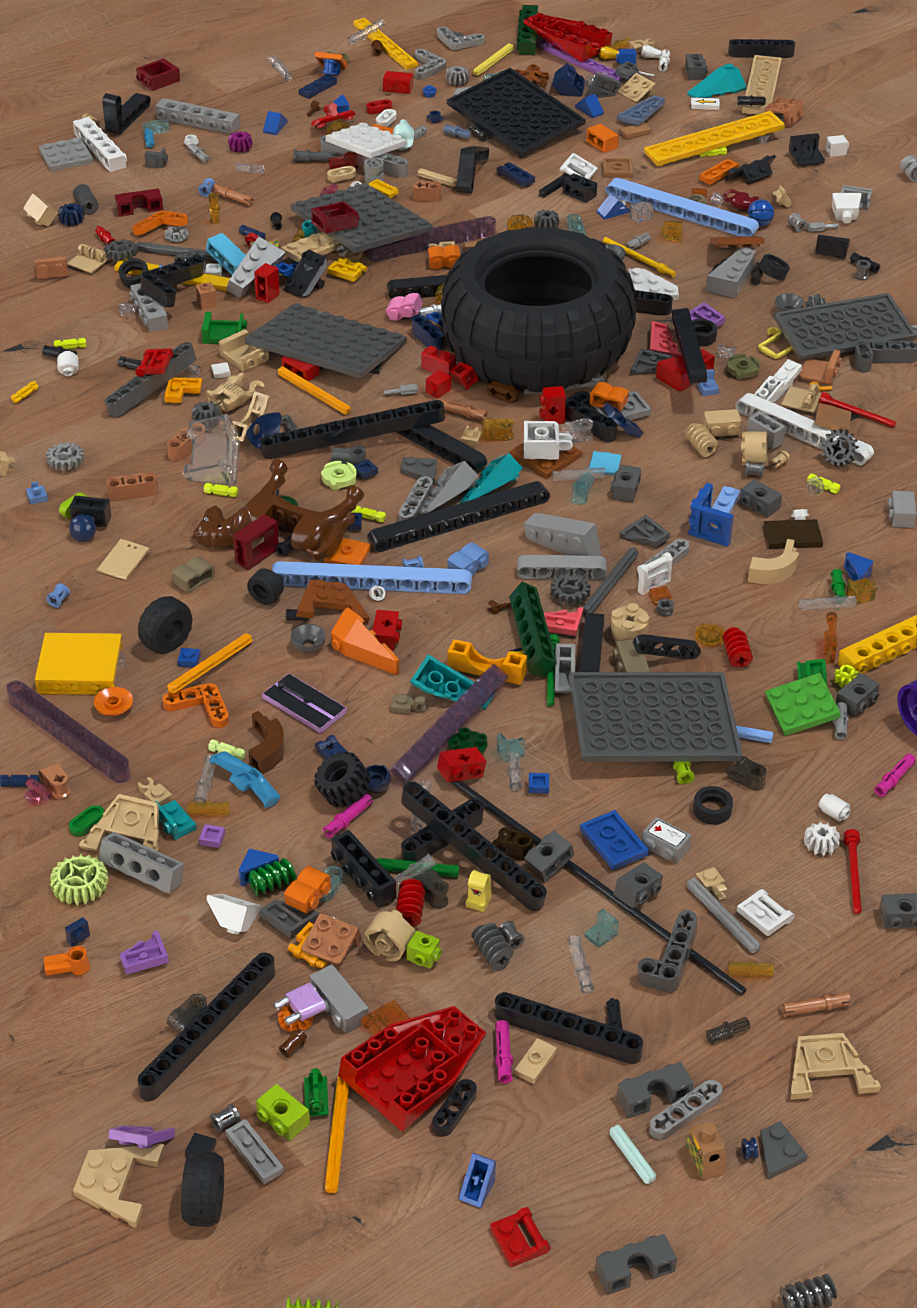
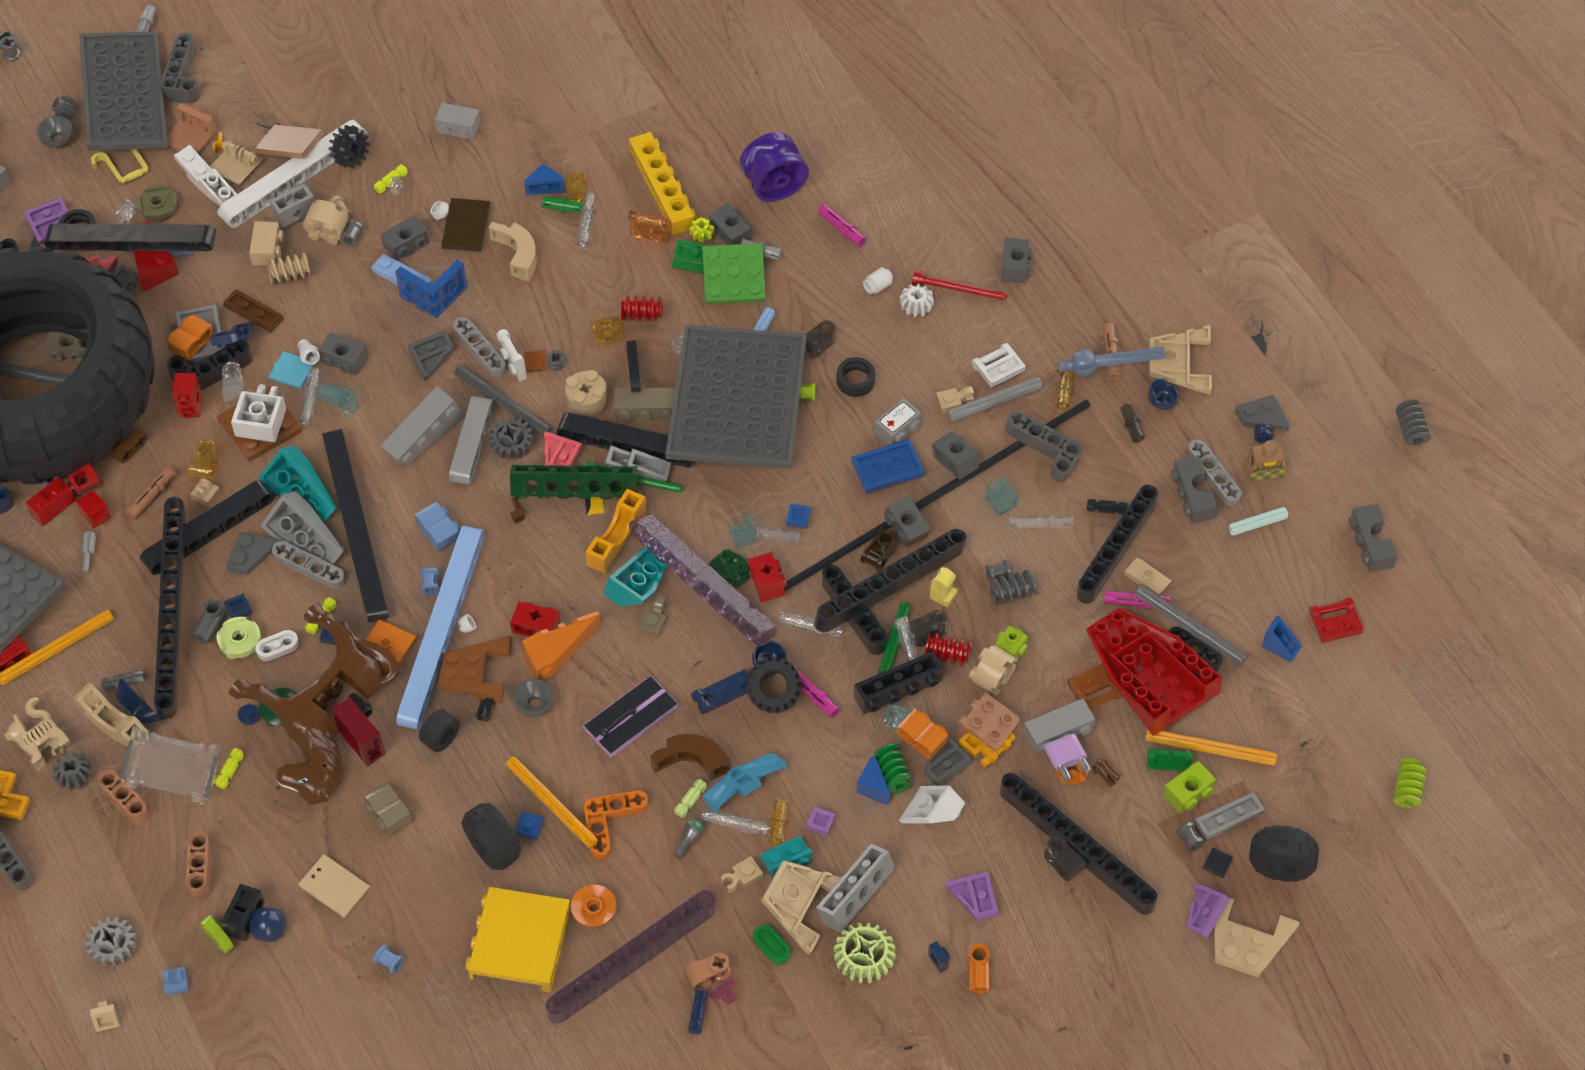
camera: 80 degrees left, 15 degrees up
red piece [818,391,896,427] -> none
none -> reddish brown tile [223,289,284,333]
none -> white plate [255,630,299,661]
none -> white cone [297,339,320,365]
none -> flat silver piece [673,819,704,859]
none -> sand blue piece [1058,346,1166,377]
none -> dark grey axle [1134,584,1246,665]
none -> dark blue hair [1148,378,1179,410]

